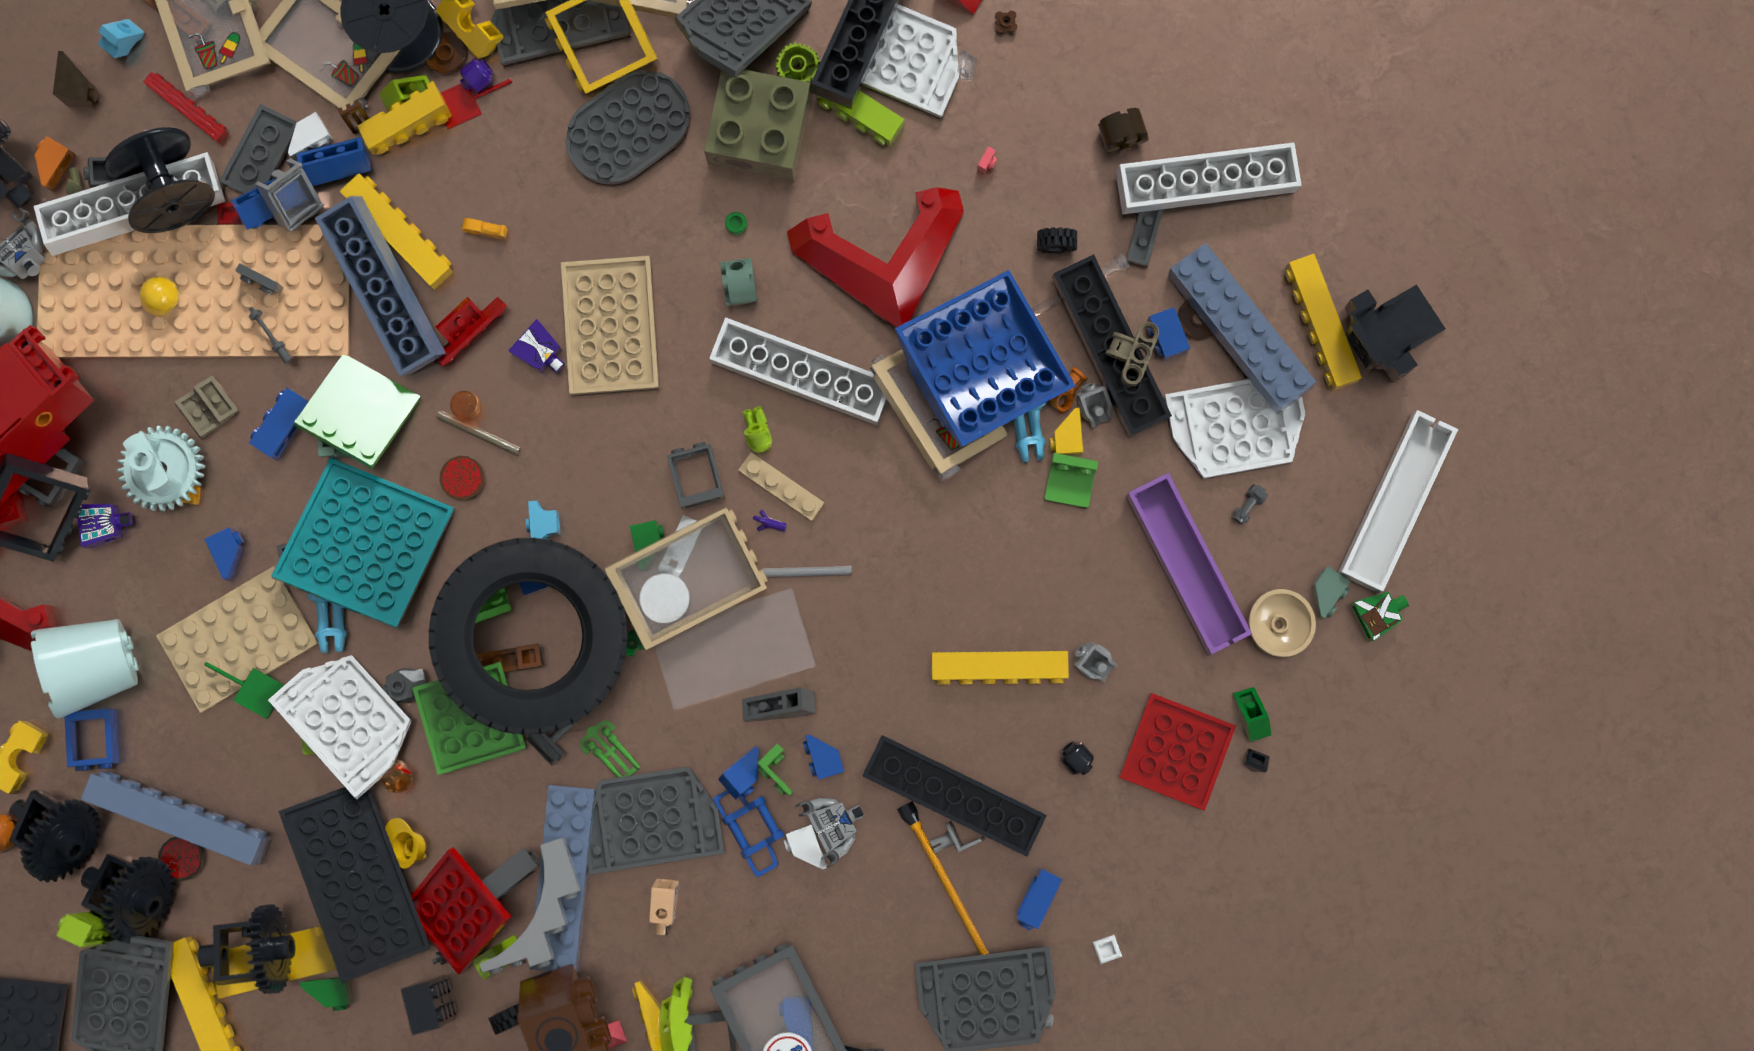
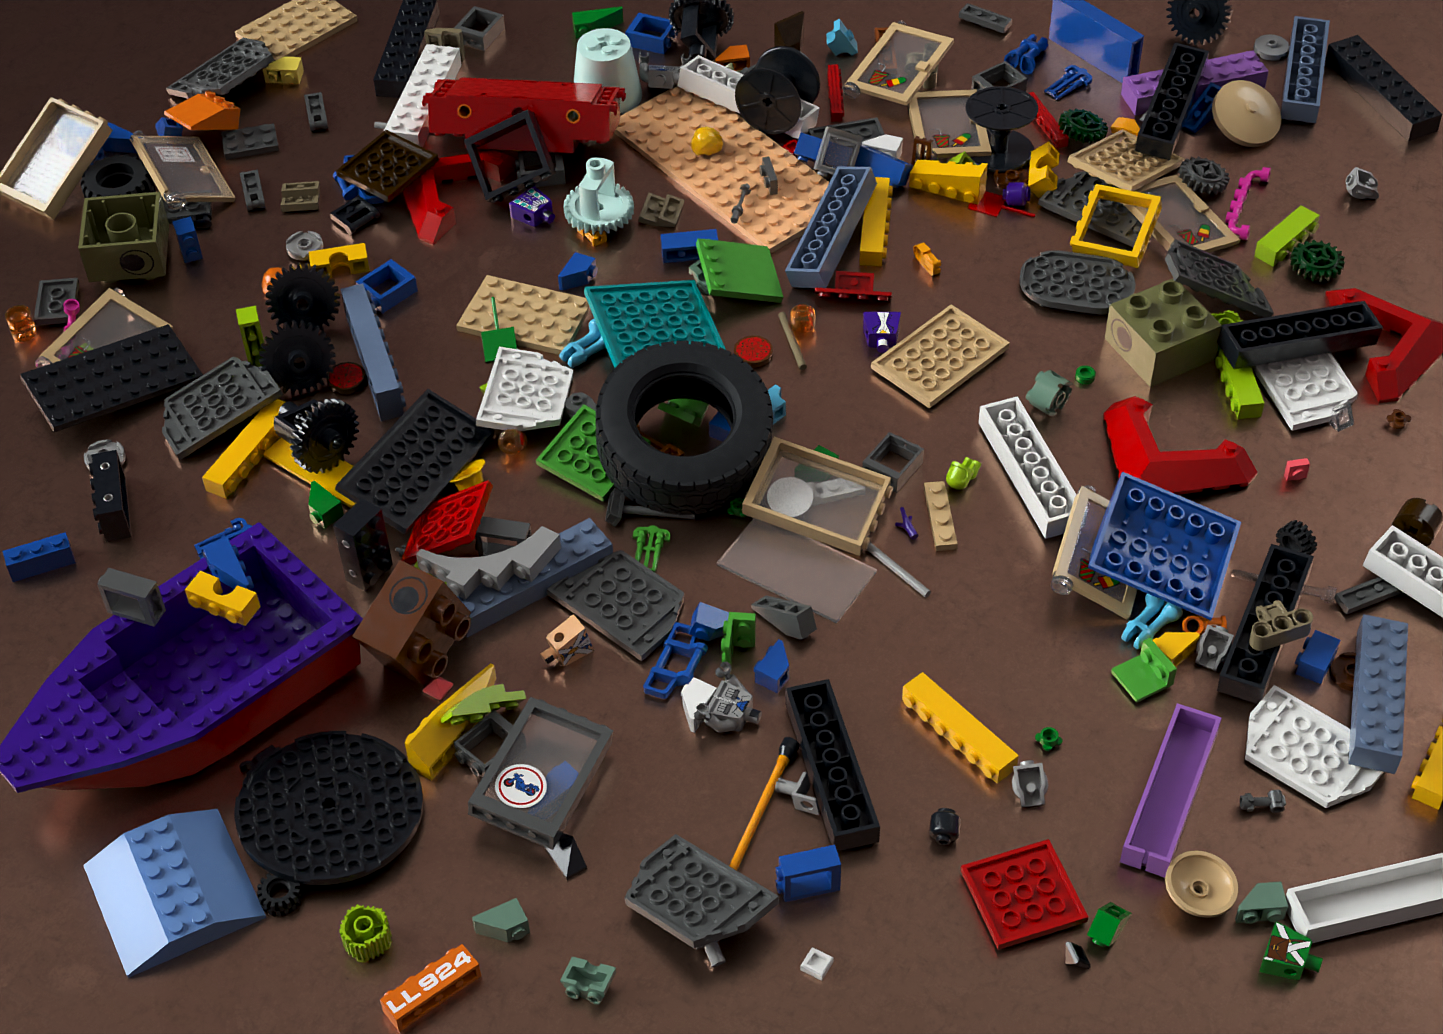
camera: 50 degrees right, 35 degrees down
light aqua cone [31,619,139,719] -> none
none -> green plate [1035,727,1063,751]

